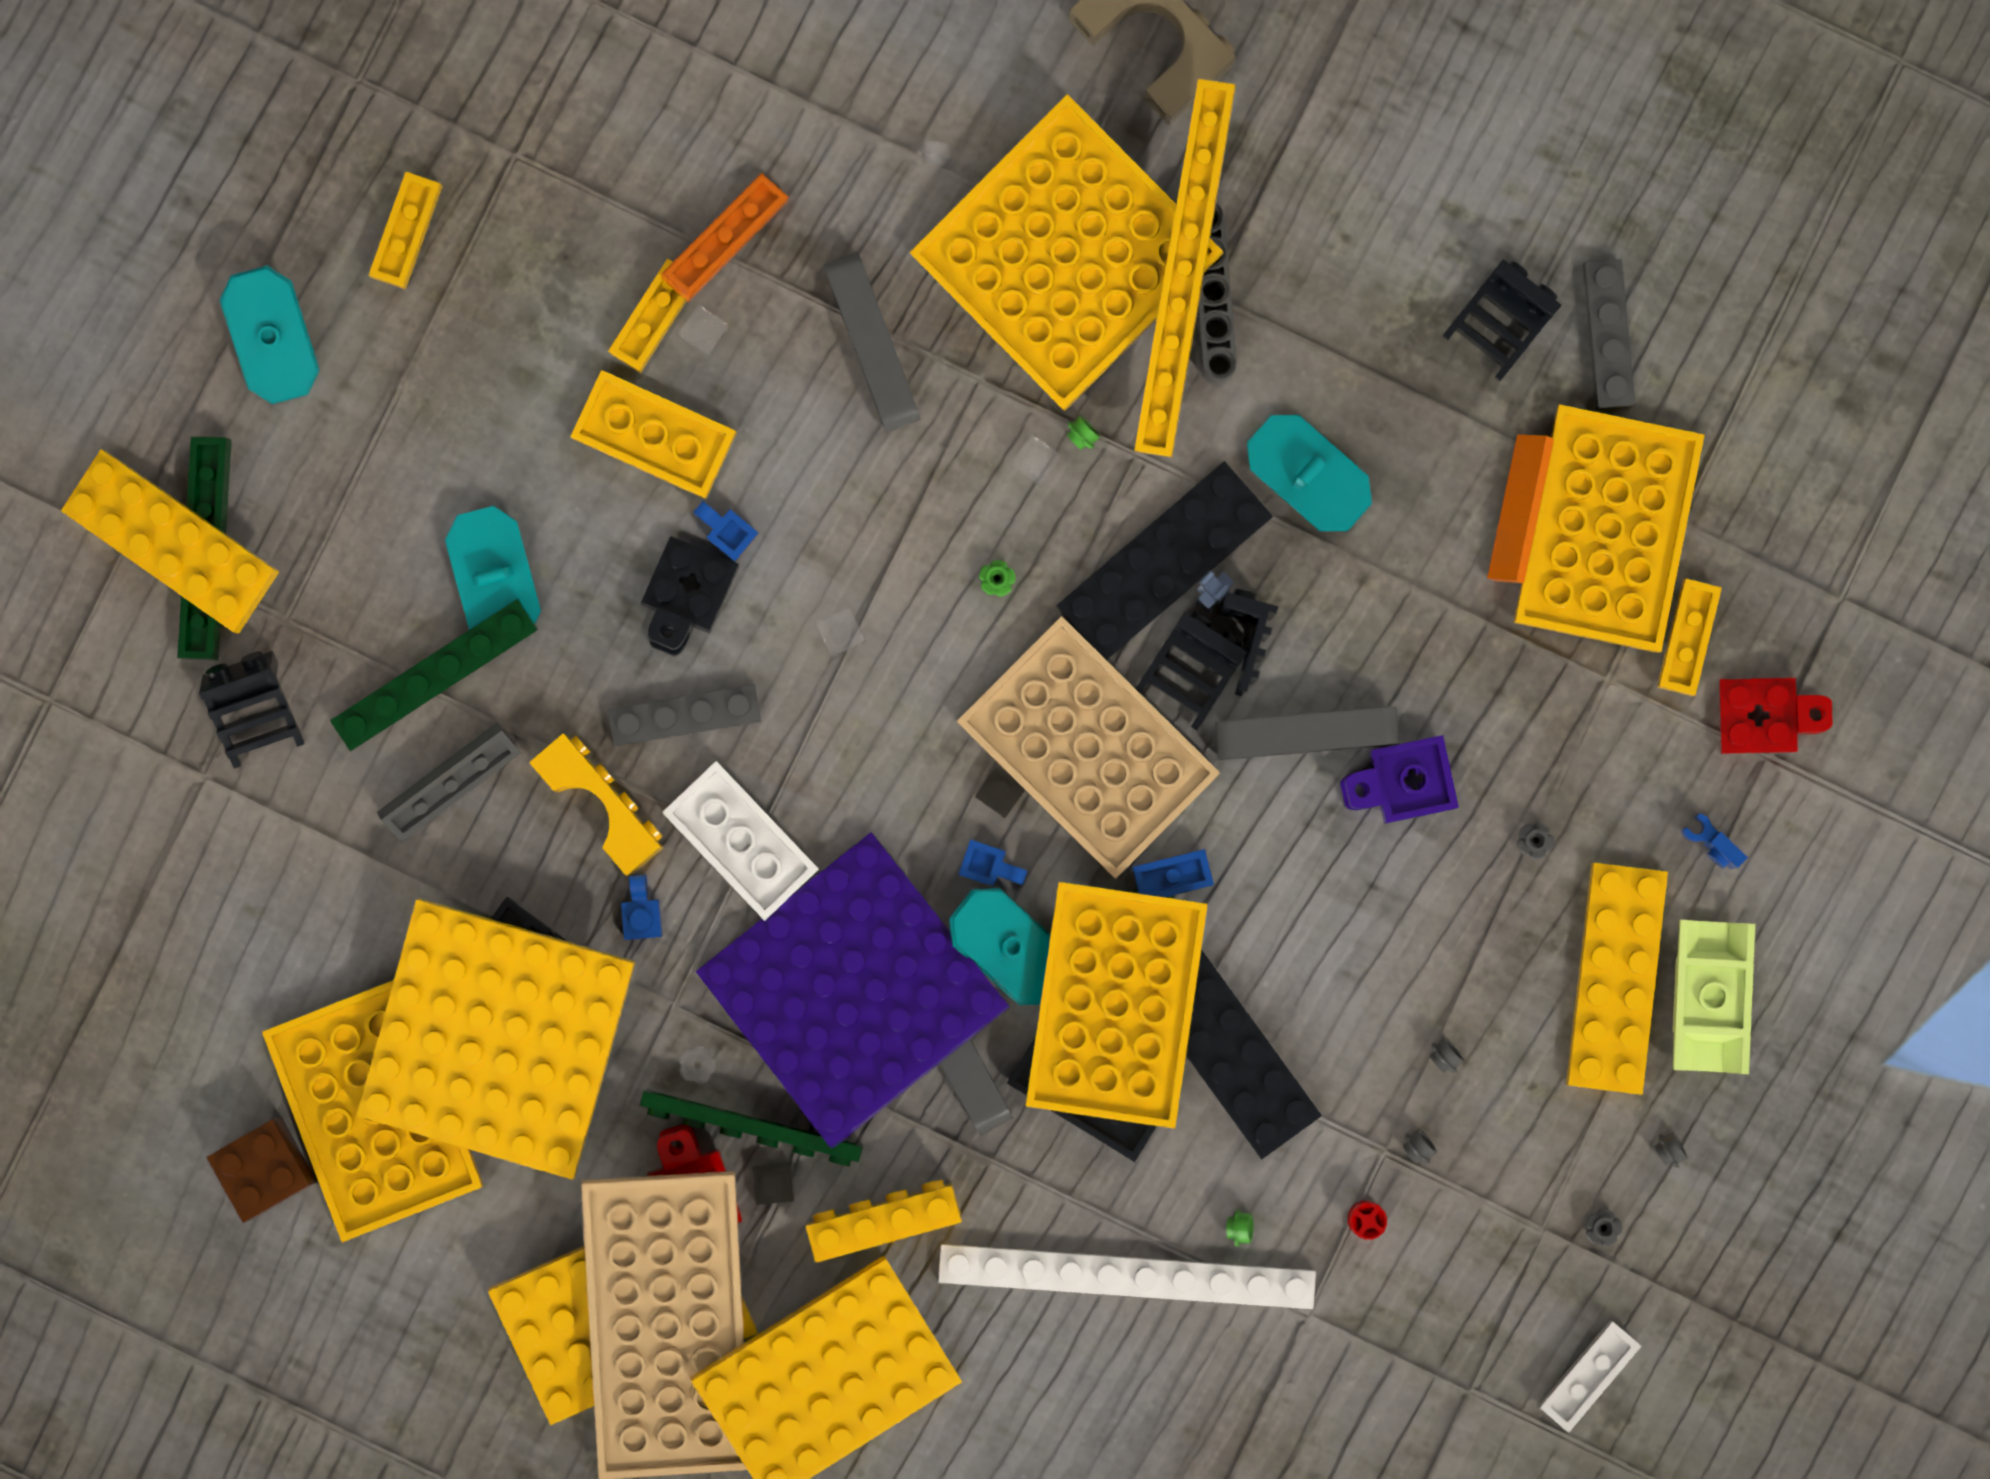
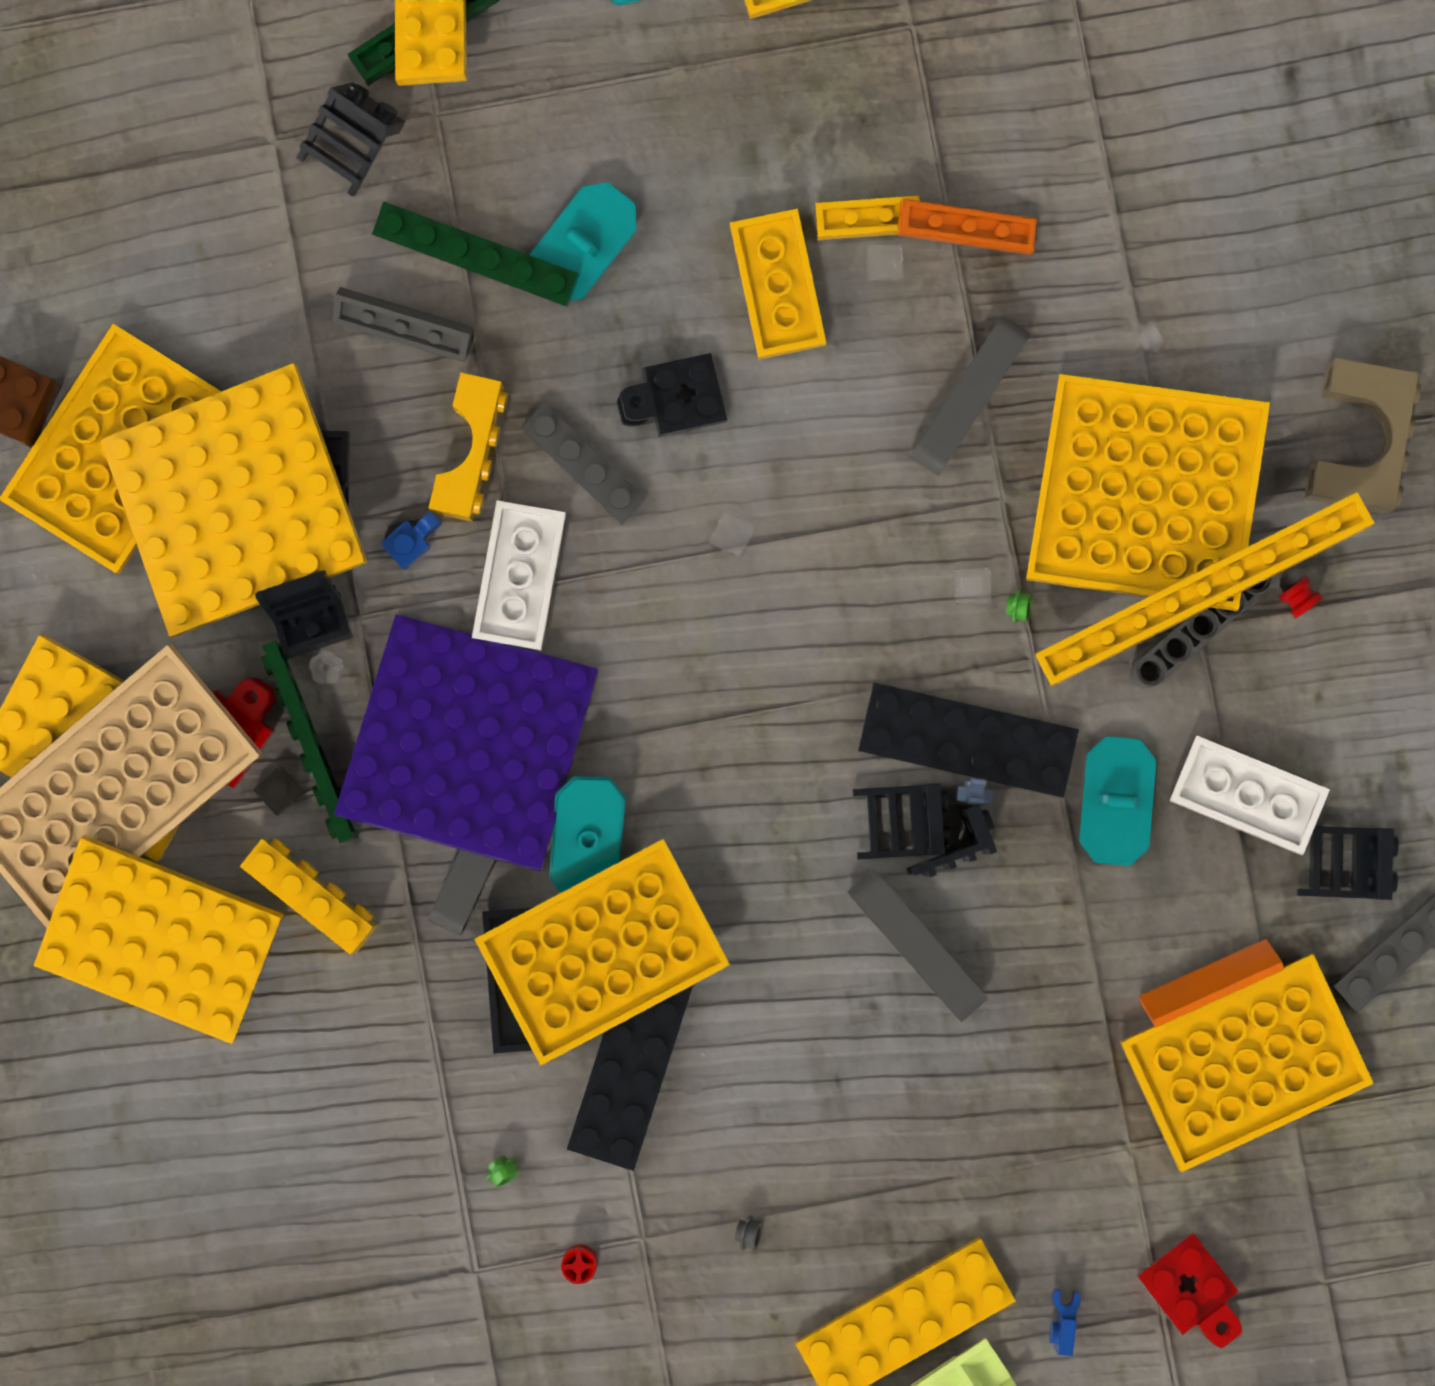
camera: 50 degrees right, 0 degrees up
blue plate [693,501,759,562] -> none
white plate [938,1244,1316,1309] -> none
tan plate [957,616,1220,879] -> none
blue plate [958,839,1028,887] -> none
clear smoke plate [975,767,1025,819] -> none
bright green plate [979,560,1016,597] -> none
blue plate [1132,849,1214,898] -> none
dark purple plate [1340,735,1459,824] -> none
dark grey plate [1403,1129,1437,1164] -> none
dark grey plate [1517,822,1554,859] -> none
yellow plate [1657,579,1722,696] -> none
none -> black plate [255,570,353,659]
none -> white plate [1169,736,1330,855]
none -> red wheel [1278,575,1323,619]

